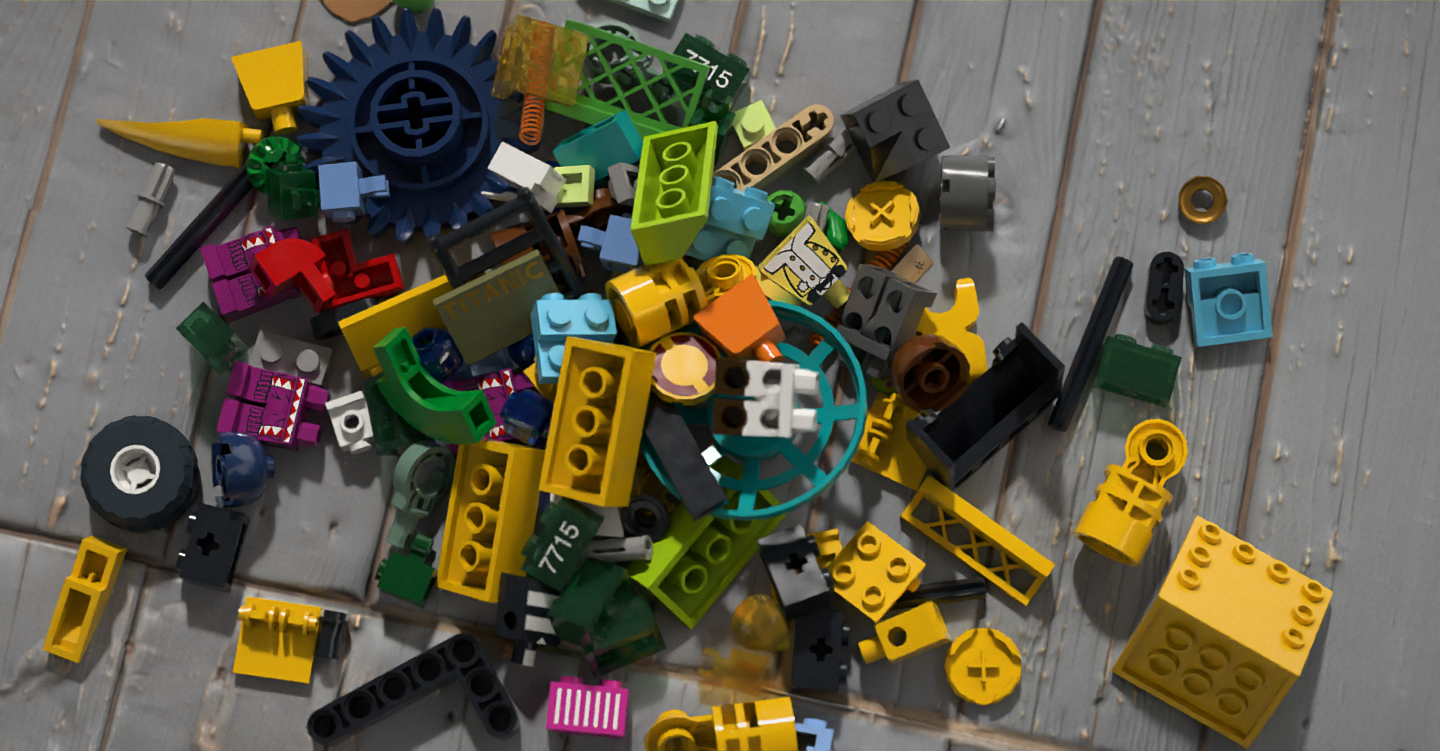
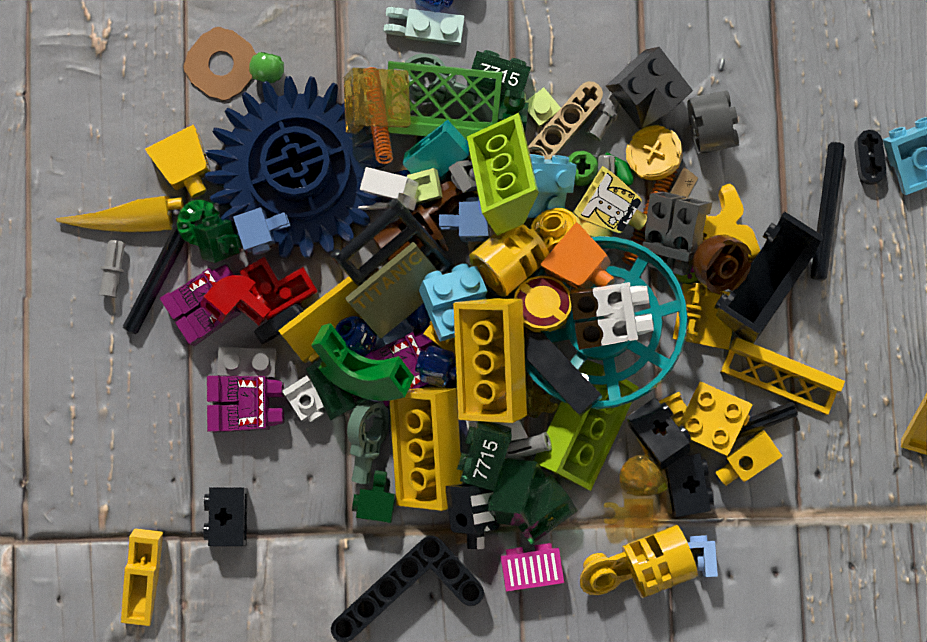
camera: 15 degrees left, 5 degrees up
black wheel [80,415,200,533] -> none
clear green brick [176,301,248,375] -> none
dark blue cylinder [211,432,275,508] -> none
yellow hinge [232,596,322,684] -> none
black pin [314,609,349,660] -> none
black piece [620,494,672,542] -> none
yellow tile [944,628,1022,706] -> none
yellow cylinder [1072,419,1188,567] -> none
clear green brick [1091,334,1182,408] -> none
pearl gold piece [1178,175,1229,224] -> none

